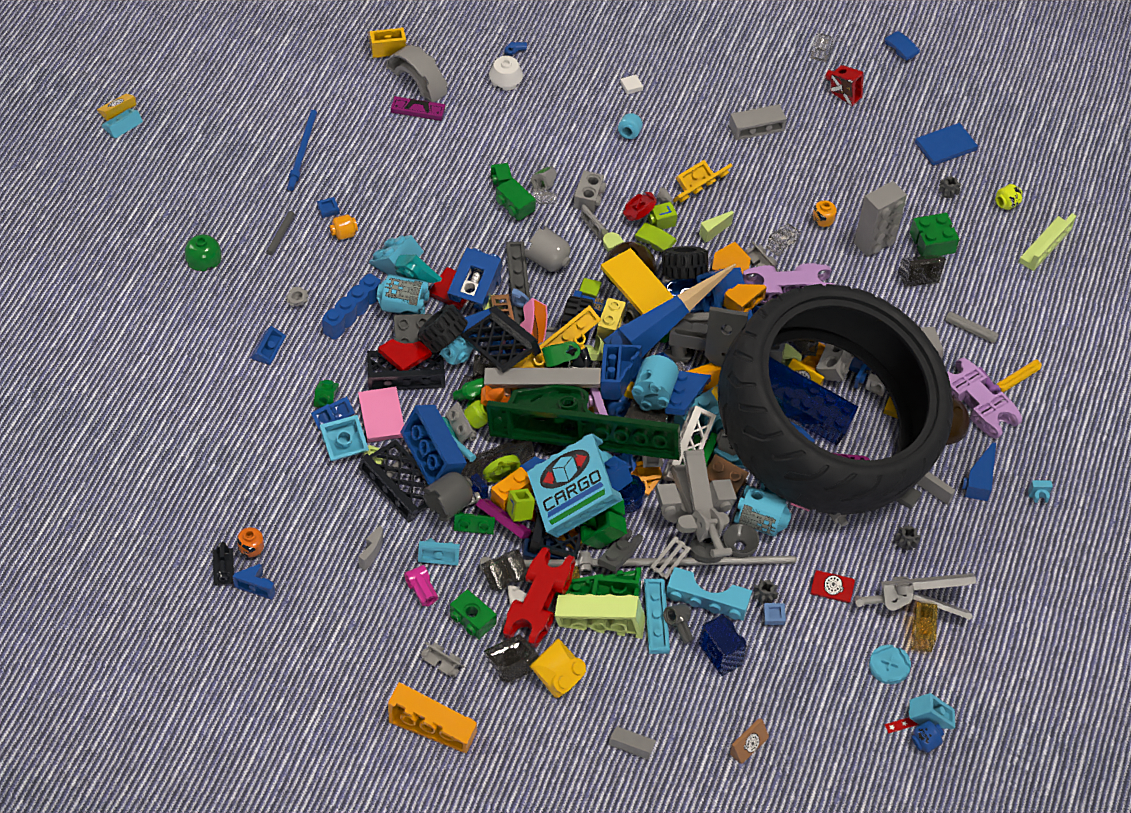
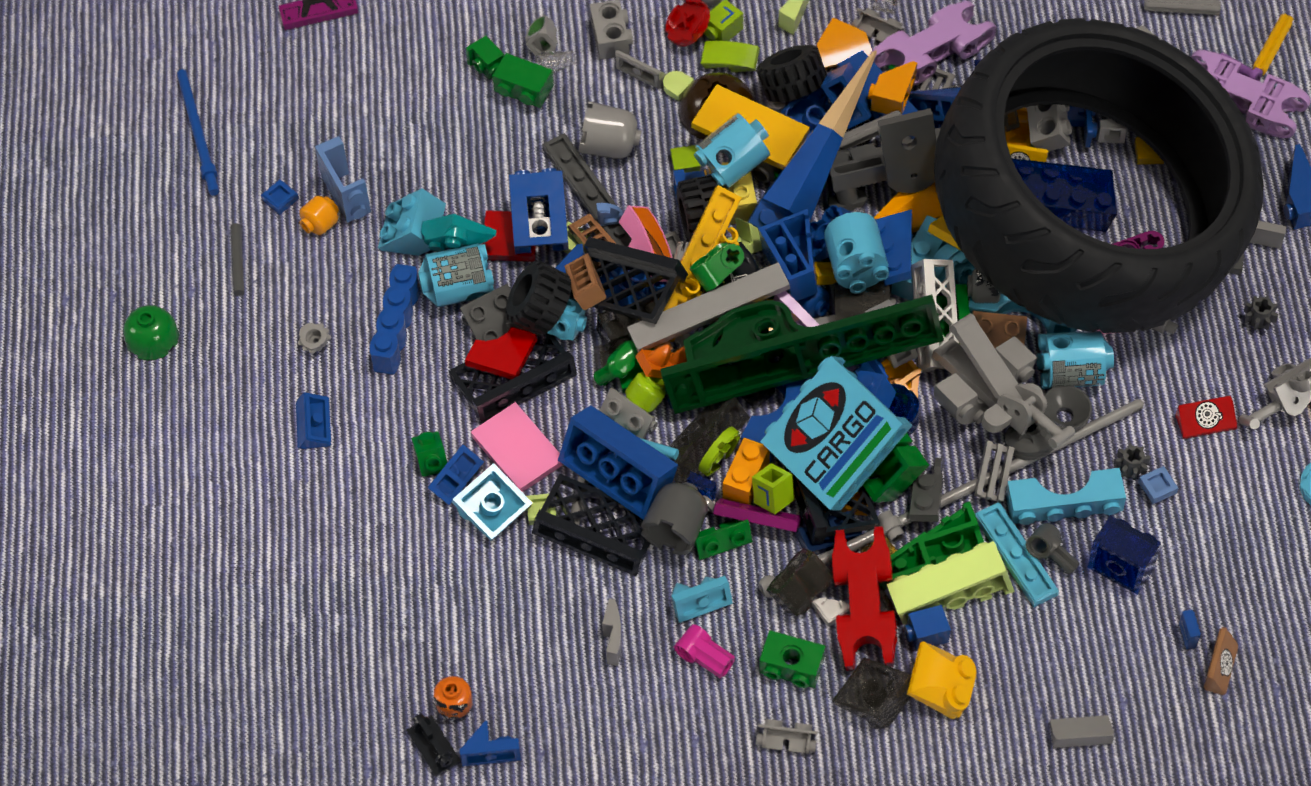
camera: 20 degrees left, 5 degrees up
none -> medium blue panel [315,136,371,223]
none -> medium nougat slope [564,253,606,310]
none -> medium azure cylinder [693,113,770,188]
none -> blue brick [904,605,951,651]
none -> blue tile [1179,610,1201,650]

